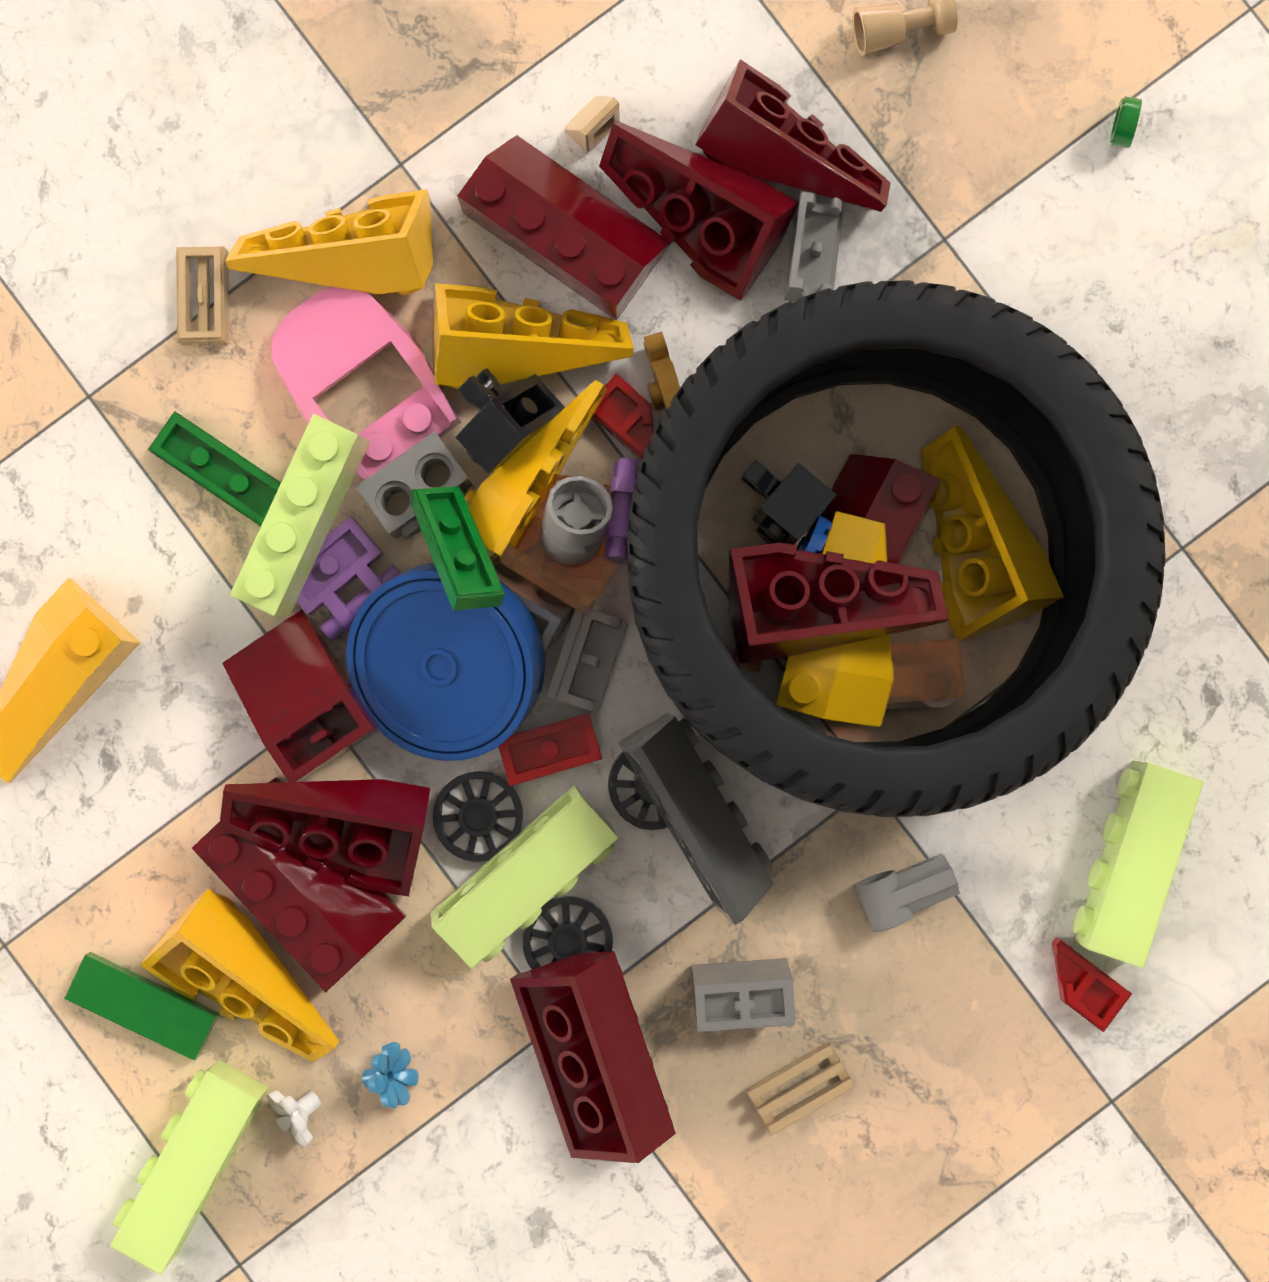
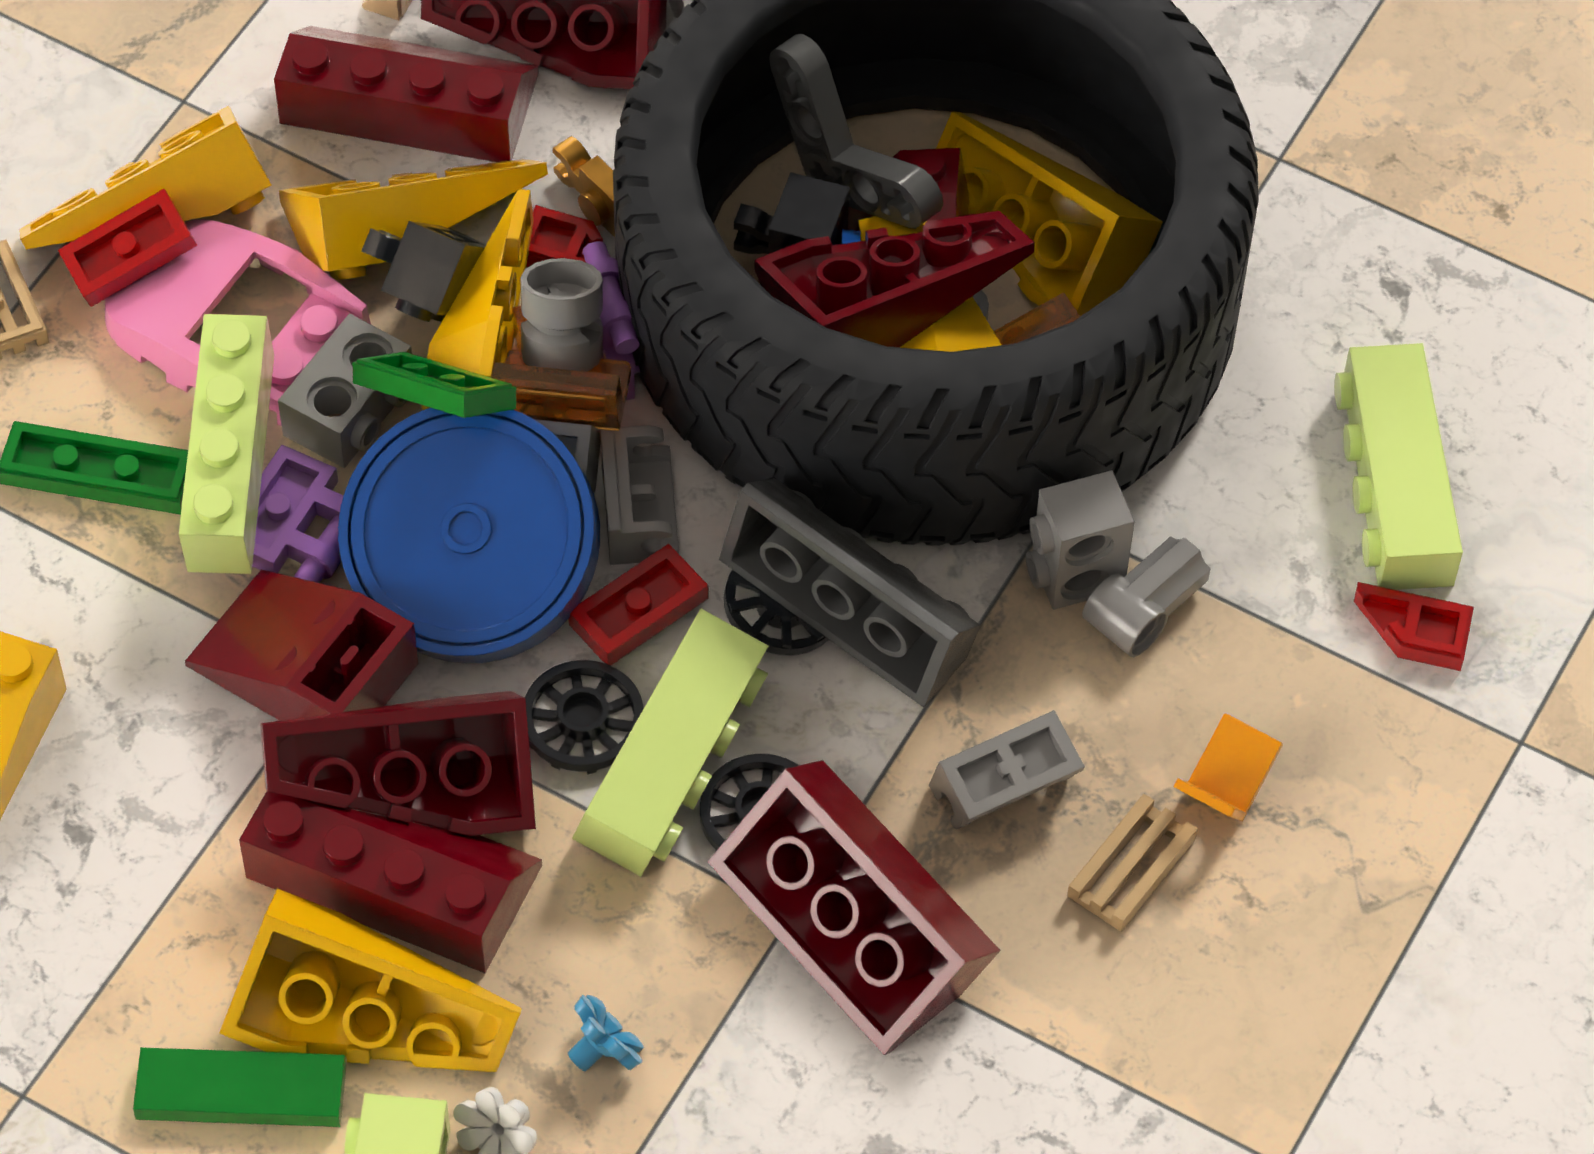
camera: 25 degrees left, 30 degrees down
none -> red plate [58,189,198,307]
none -> dark grey beam [769,34,944,229]
none -> light grey brick [1026,470,1135,610]
none -> light orange bracket [1173,714,1283,822]

